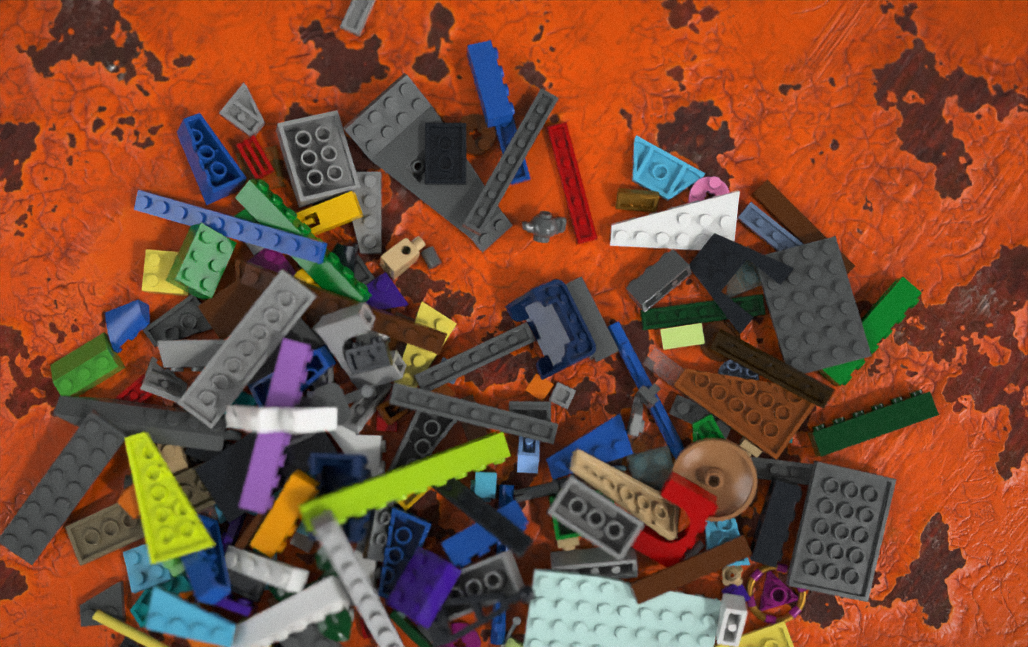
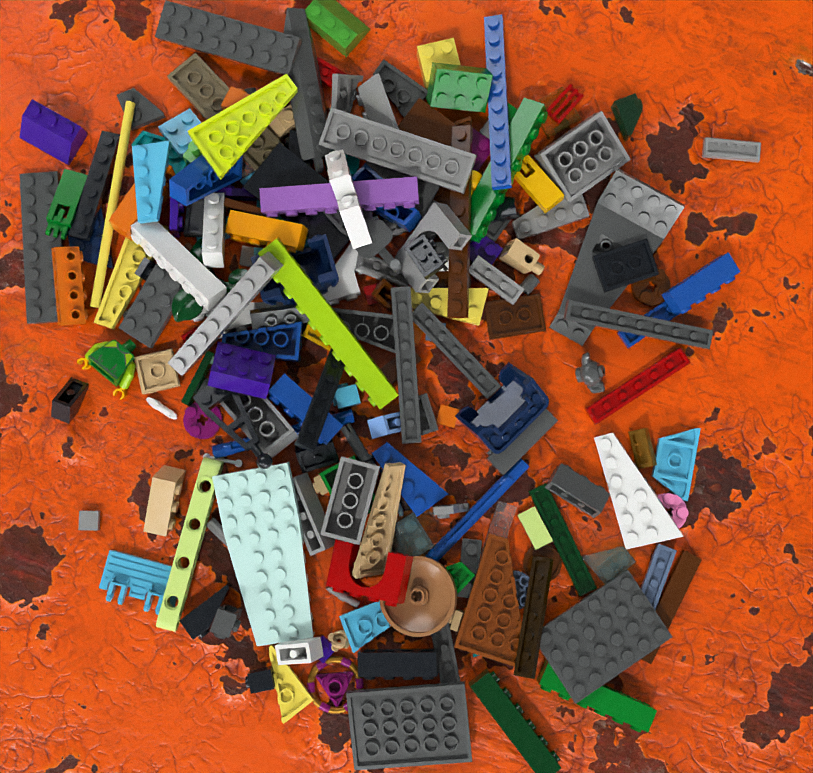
camera: 65 degrees right, 0 degrees up
blue slope [105,300,150,353] -> none
blue wedge [176,113,247,205] -> none
light grey wing [219,83,265,137] -> none
light grey tile [549,382,576,409] -> none
reddish brown tile [629,535,752,605] -> none
dark grey tile [635,383,661,409] -> none
black wing [689,233,794,334] -> none
none -> black bracket [295,439,339,473]
none -> light grey plate [469,255,525,305]
none -> reddish brown tile [484,293,546,340]
none -> clear green slope [611,93,643,141]

